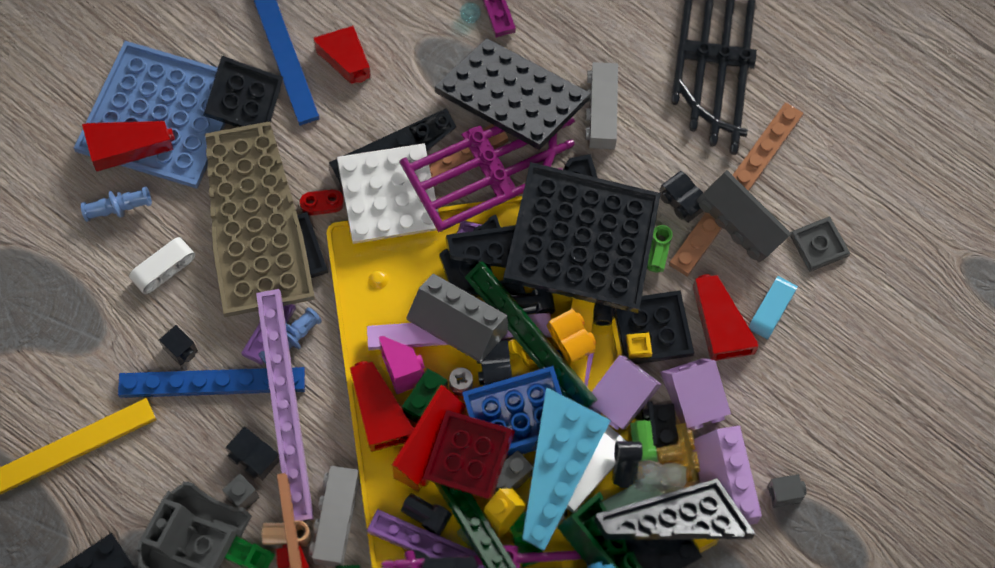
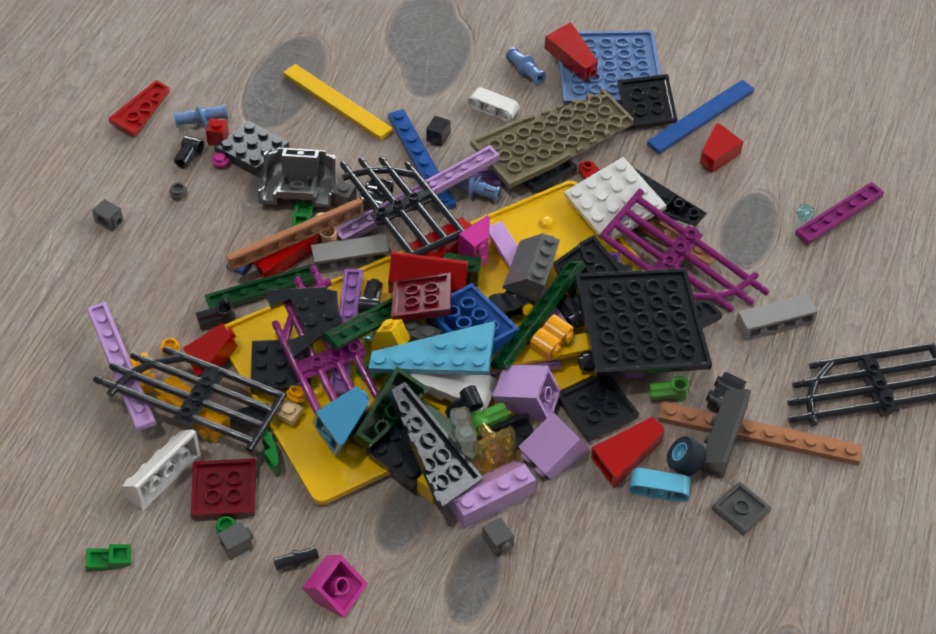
camera: 70 degrees right, 15 degrees down
plate [435,38,591,150] -> none
light grey wheel [449,368,473,396] -> none
yellow tile [626,333,652,359] -> none
none -> black piece [340,156,465,255]
none -> black wheel [667,436,706,476]

